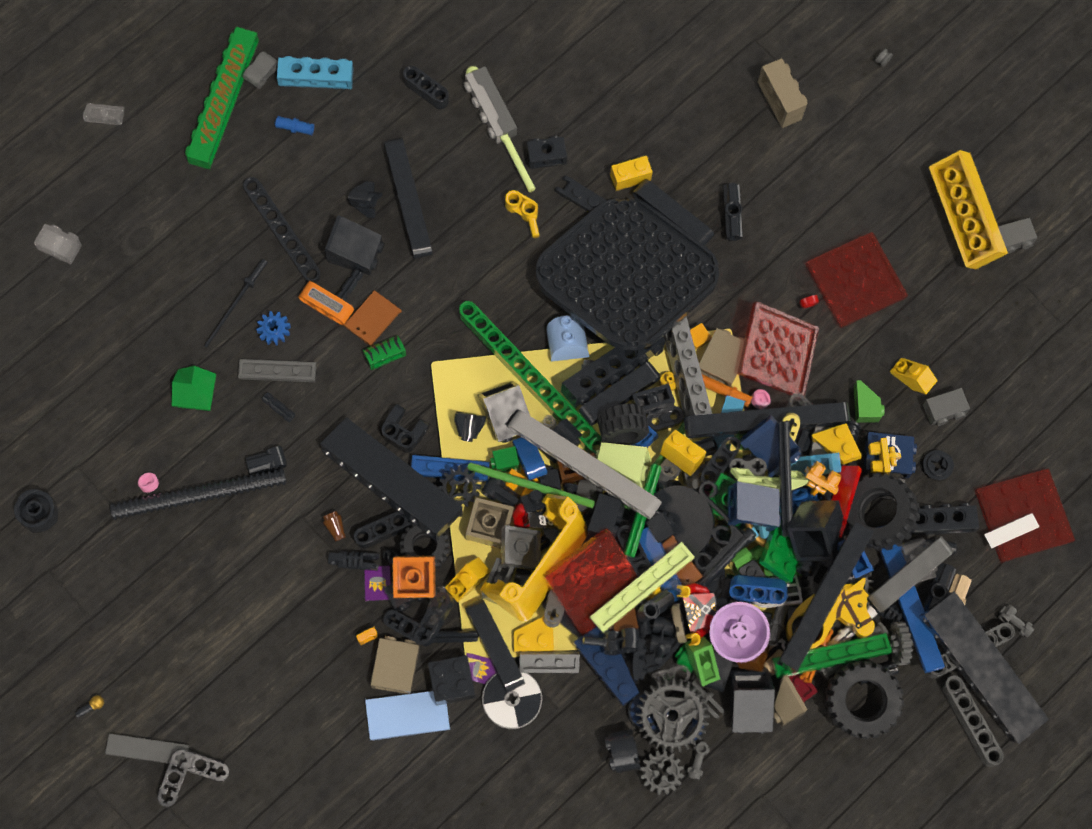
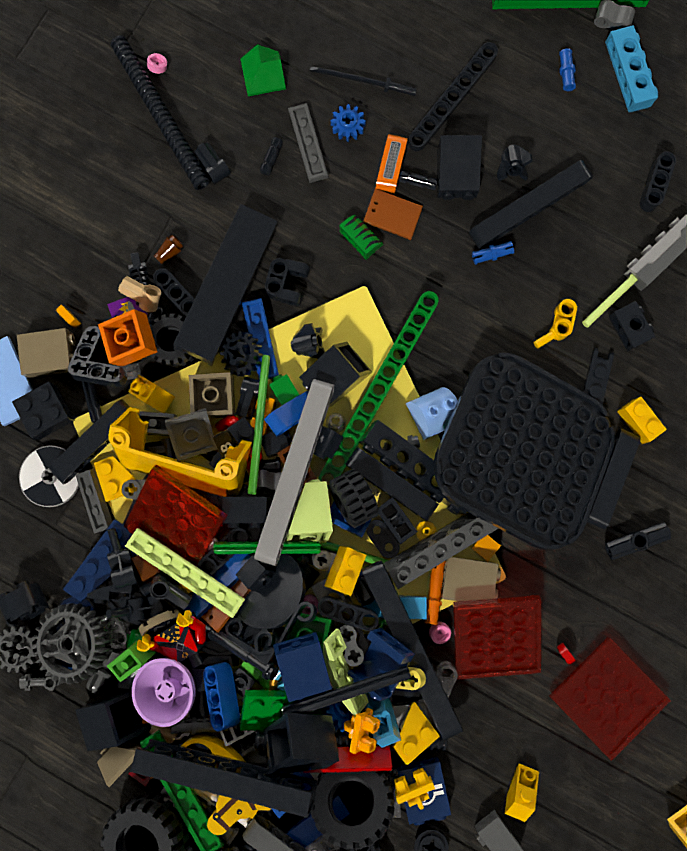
camera: 80 degrees right, 10 degrees up
dark purple sticker [466,653,497,684] -> none
bright green slope [854,380,885,422] -> none
none -> tan piece [118,276,161,312]
none -> blue pin [472,241,514,265]

